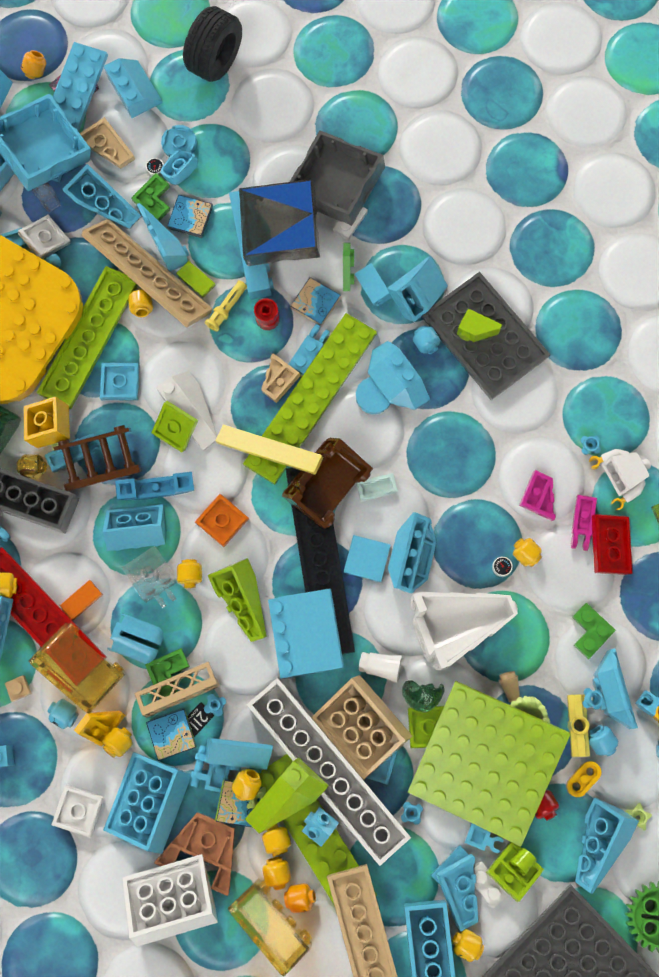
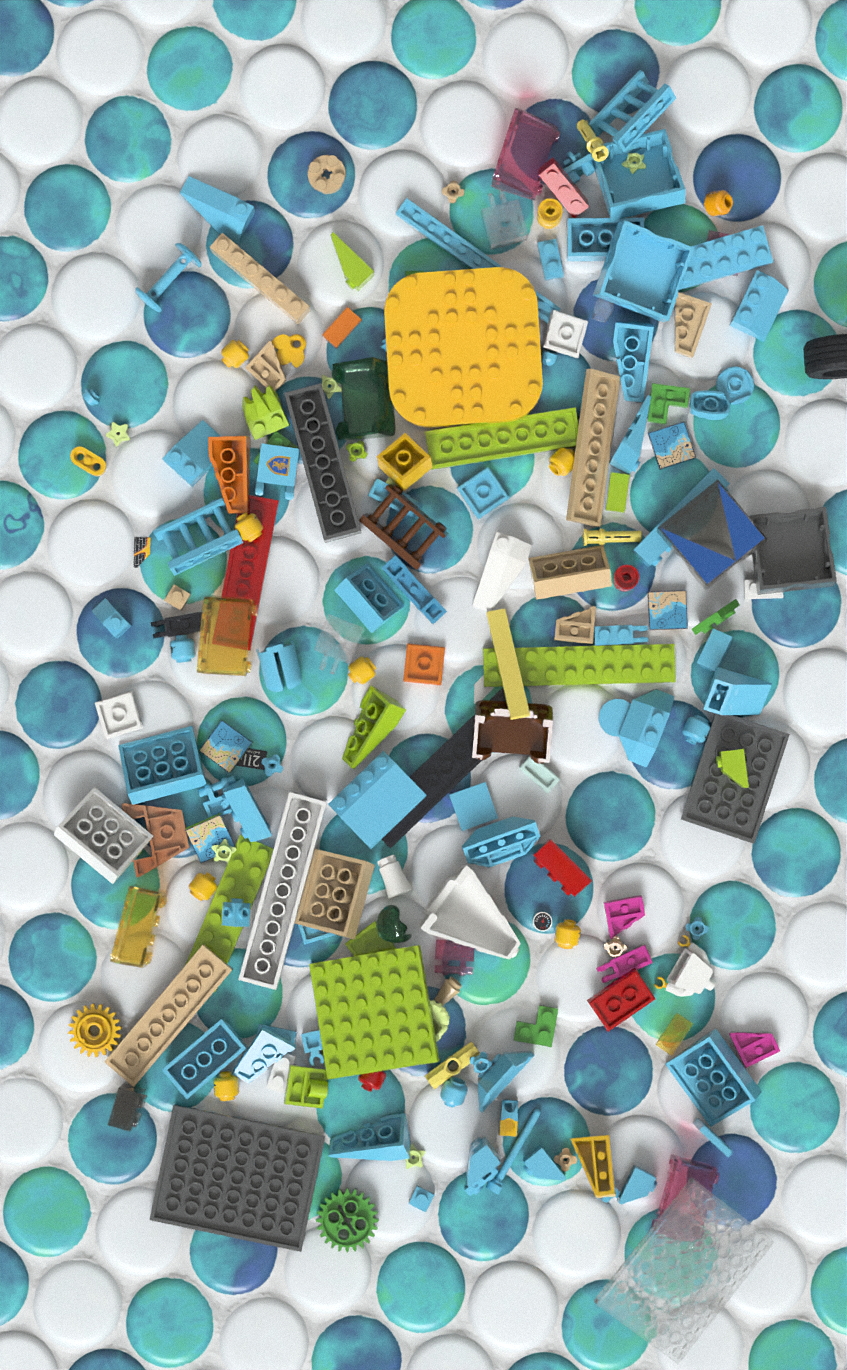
camera: 50 degrees right, 10 degrees up
clear yellow head [16,454,47,479] -> none
orange tile [60,580,103,621] -> none
yellow wing [74,710,126,747] -> none
yellow head [102,727,133,758] -> none
tan fence [134,662,220,718] -> none
bright green plate [145,648,190,700] -> none
black tile [146,158,164,176] -> none
lime tile [151,401,198,452] -> none
yellow head [232,769,262,801] -> none
lime wedge [245,757,329,834] -> none
yellow head [262,857,291,890] -> none
light orange head [284,883,316,913] -> none
medium azure plate [401,802,423,825] -> none
yellow plate [566,761,601,797] -> none
none -> black hinge [151,612,206,639]
none -> lime plate [346,441,367,462]
none -> clear pink plate [434,940,474,976]
none -> white sticker [474,675,494,704]
none -> tan slope [528,545,612,600]
none -> red slope [533,839,592,897]
none -> tan plate [604,936,627,958]

